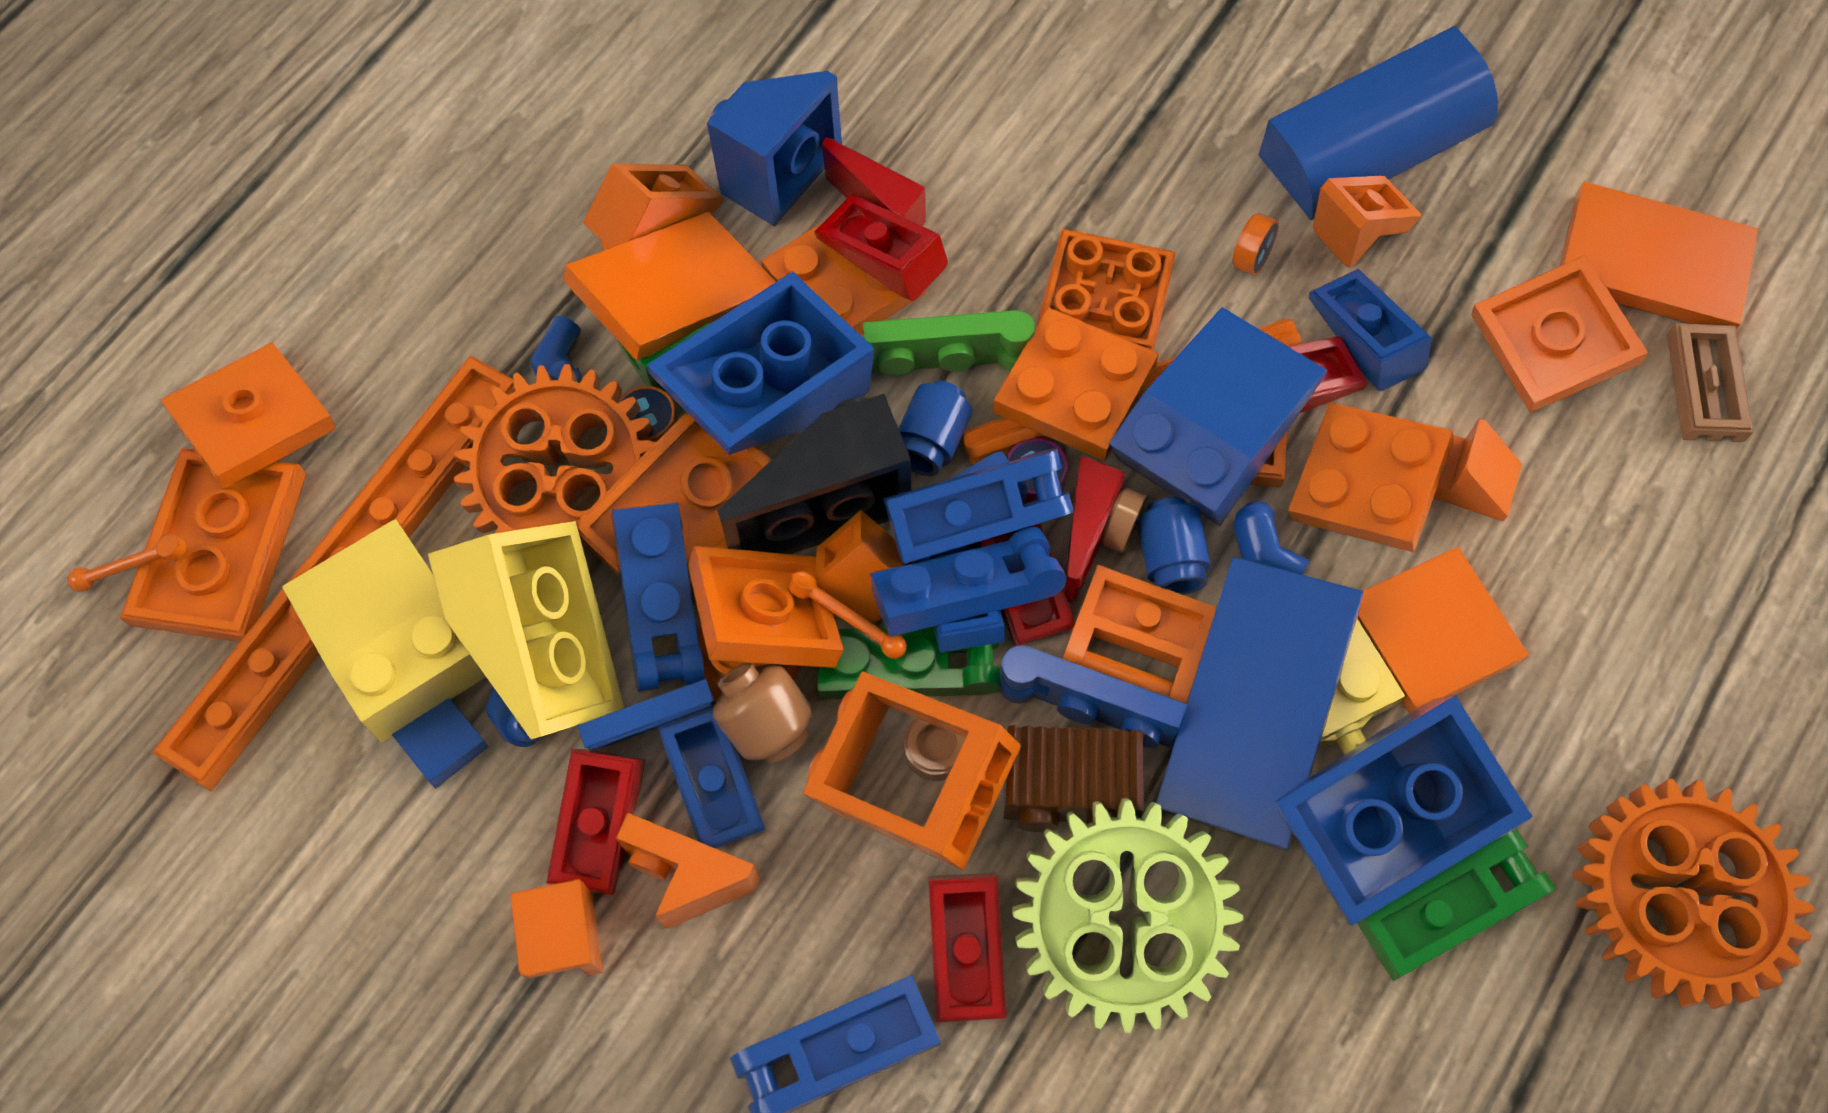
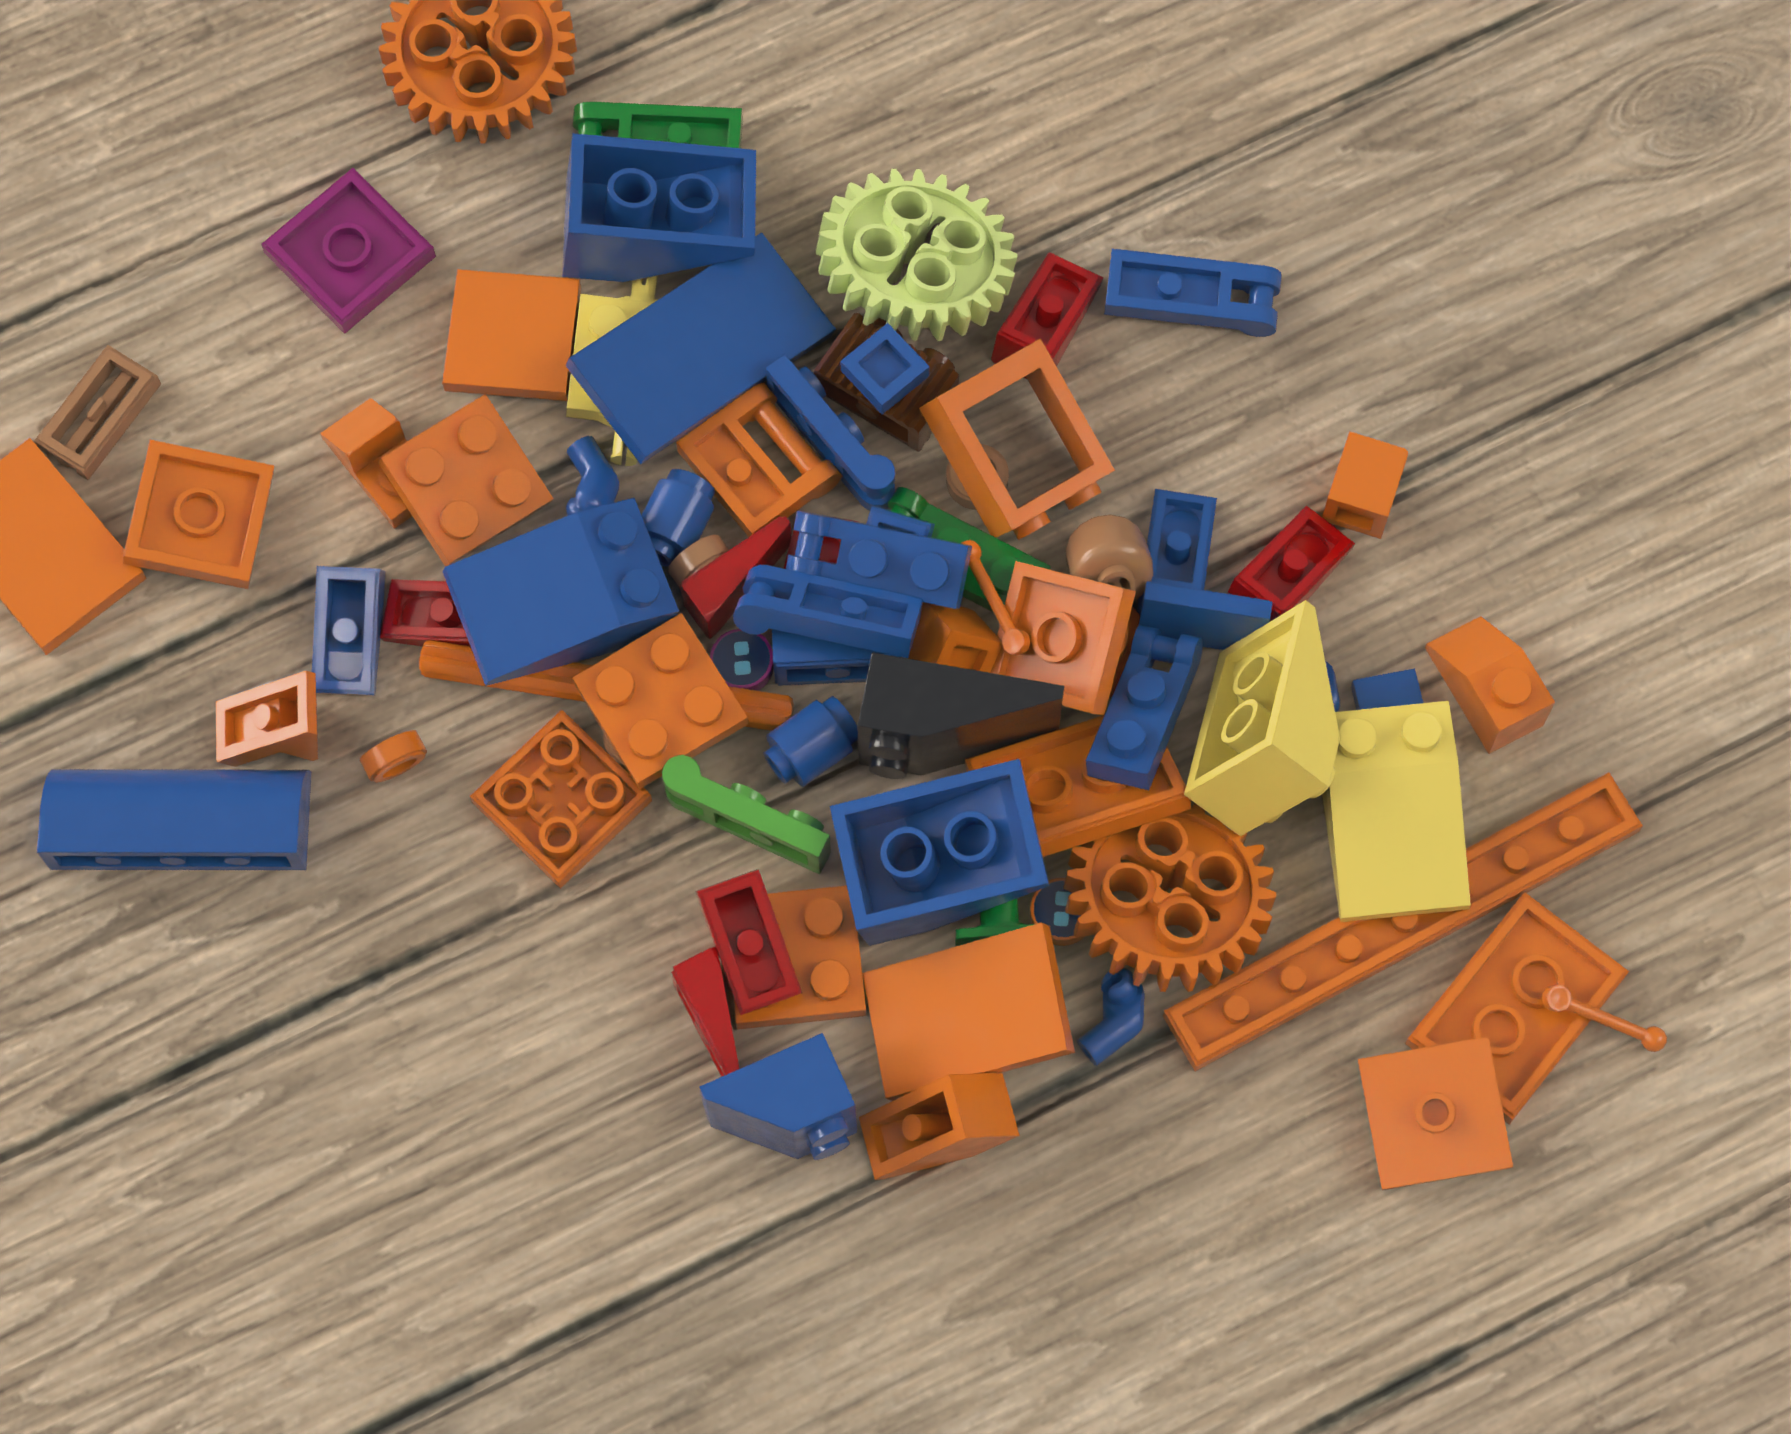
camera: 150 degrees left, 5 degrees up
orange slope [616,813,760,928] -> none
none -> magenta tile [261,168,436,334]
none -> blue plate [840,323,930,415]
none -> orange slope [1425,616,1555,754]

